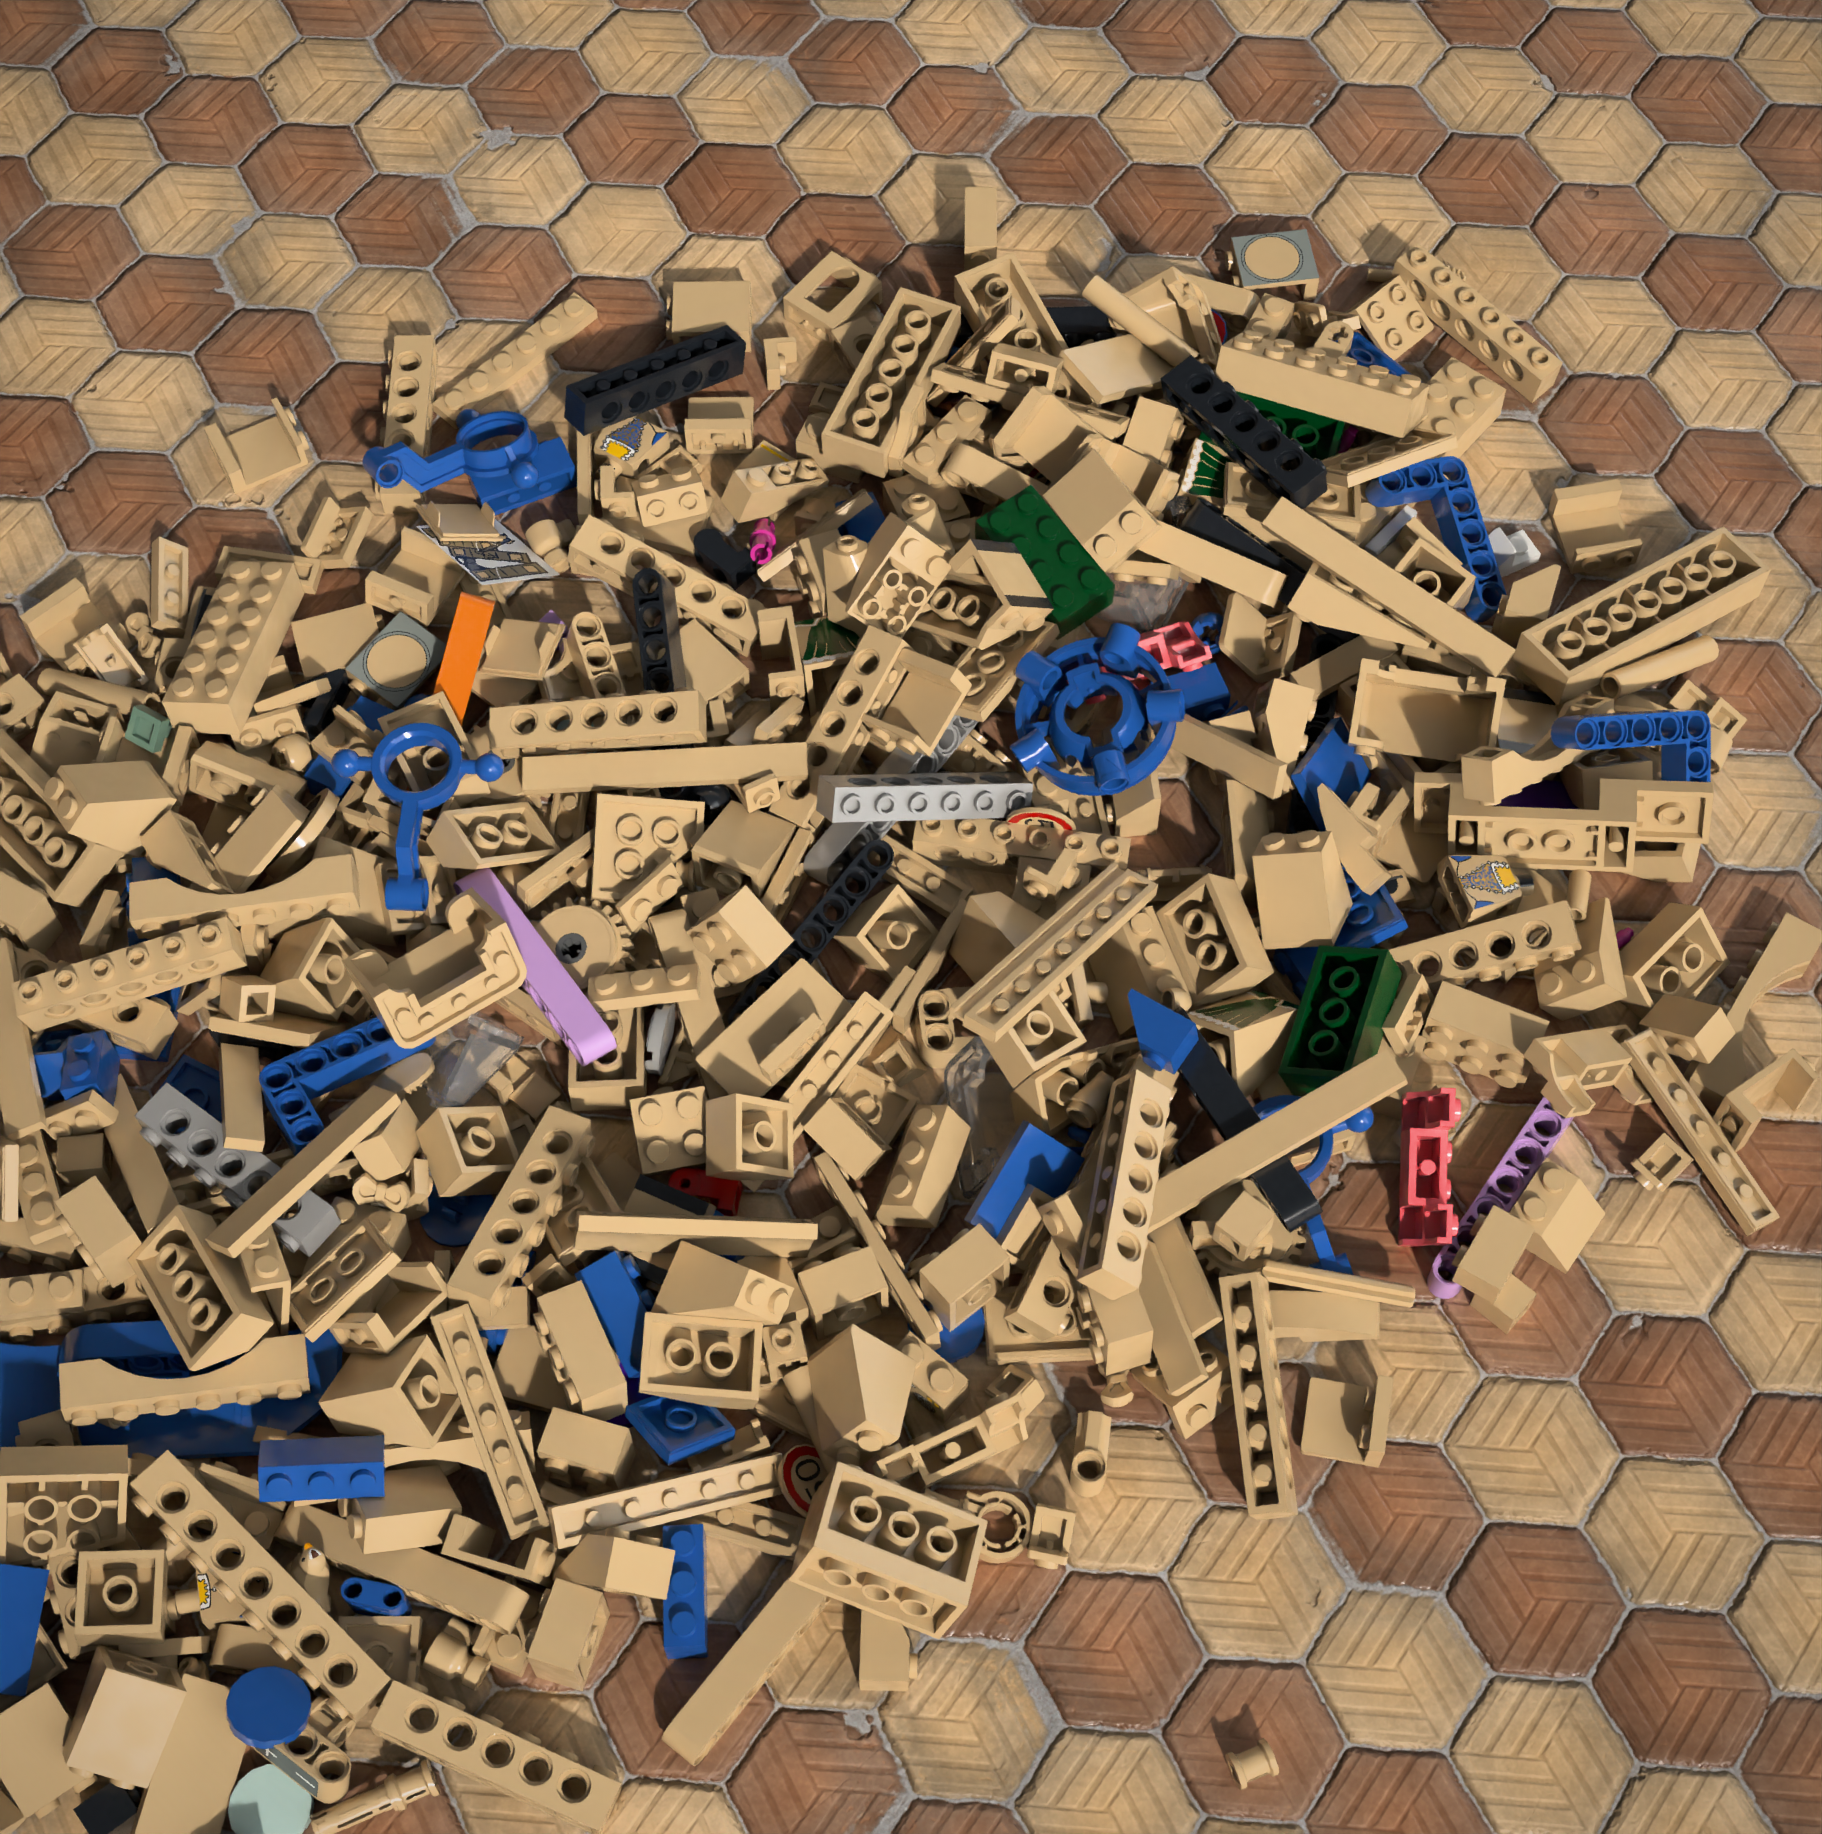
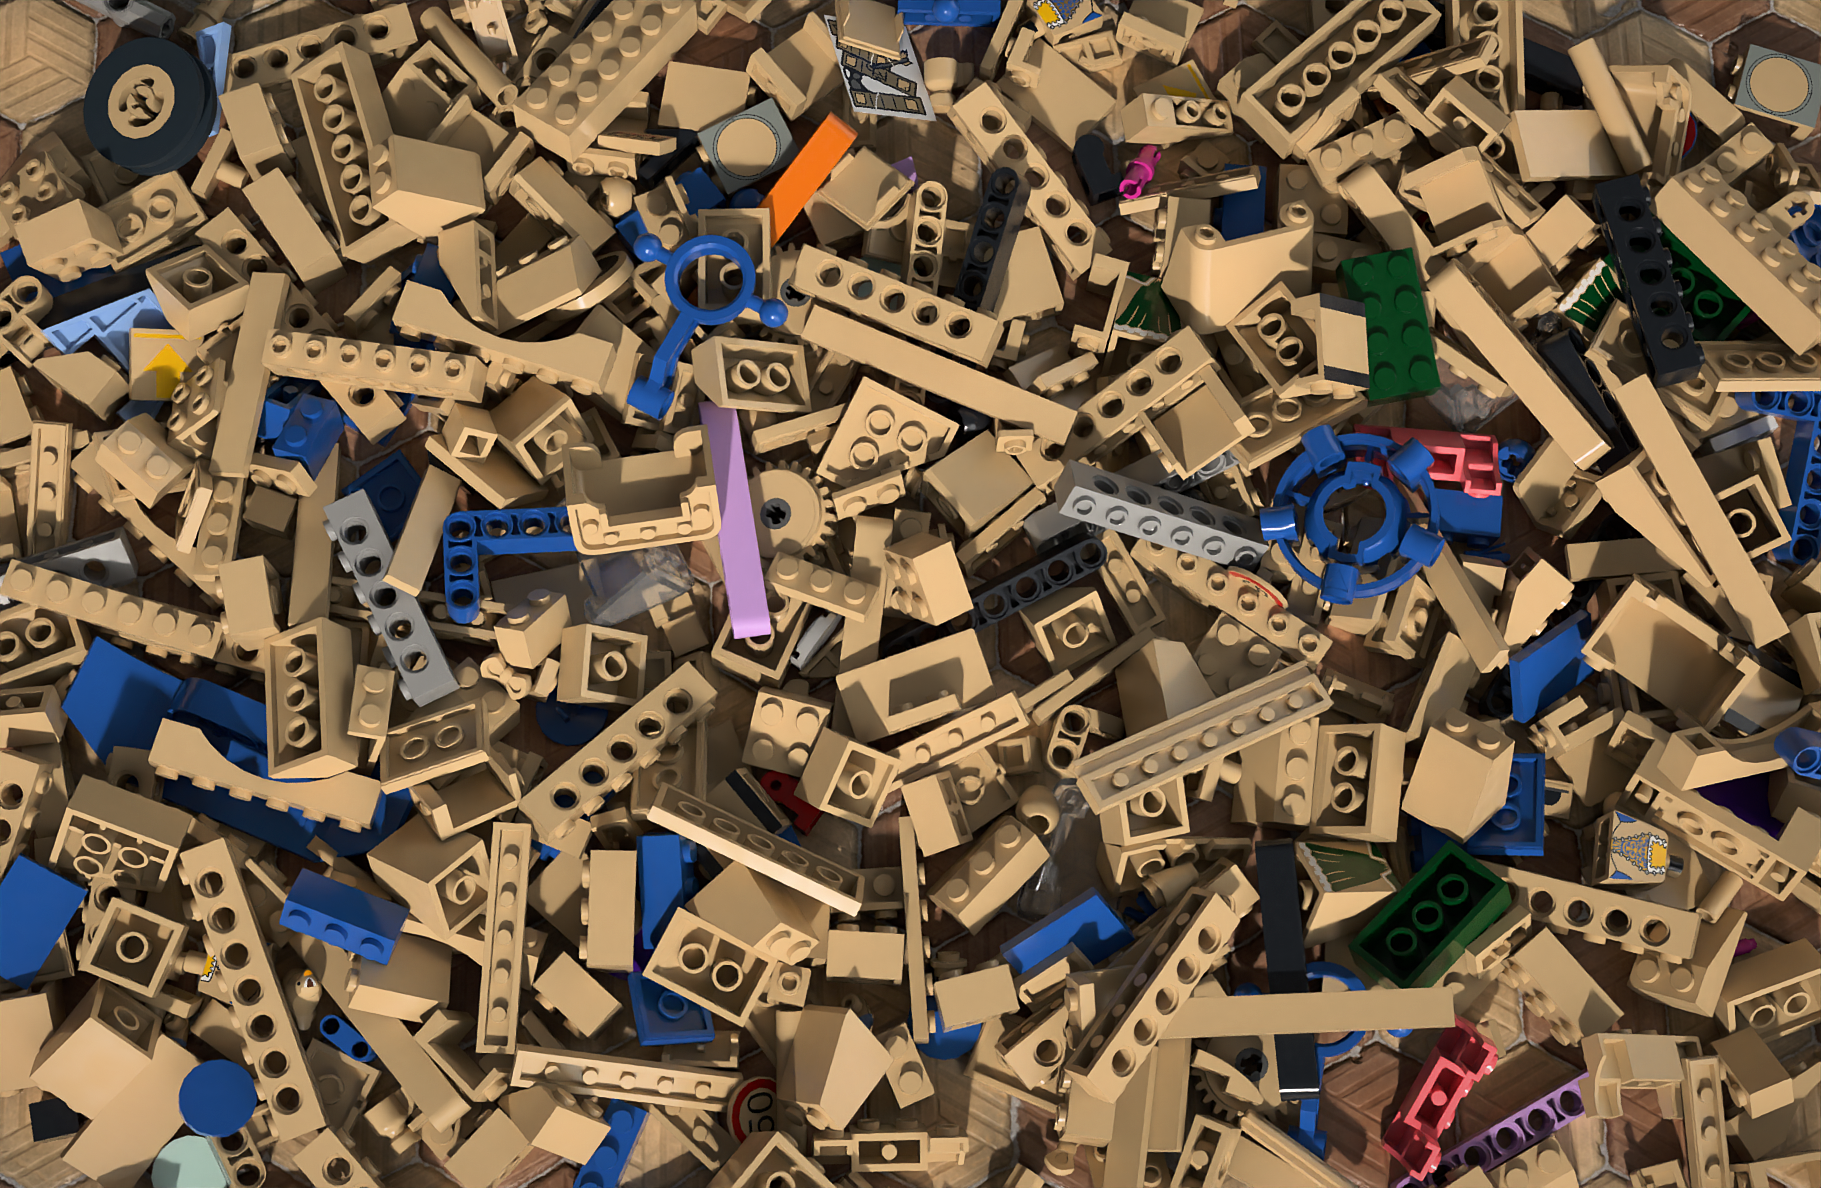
camera: 20 degrees right, 15 degrees up
sand green tile [124,704,172,753] -> none
tan tile [205,1085,401,1258] -> none
tan piece [328,1052,435,1122] -> none
tan bracket [631,467,708,527] -> none
tan slope [845,512,953,639] -> none
tan slope [985,1364,1045,1419] -> none
tan bracket [1023,848,1080,905] -> none
tan slope [1042,449,1162,573] -> none
blue slope [1127,988,1199,1075] -> none
tan hinge [1160,987,1192,1013] -> none
tan brick [1212,1191,1275,1262] -> none
tan slope [1317,783,1392,896] -> none
none -> tan animal [1016,785,1060,836]
none -> tan bracket [1363,575,1442,669]

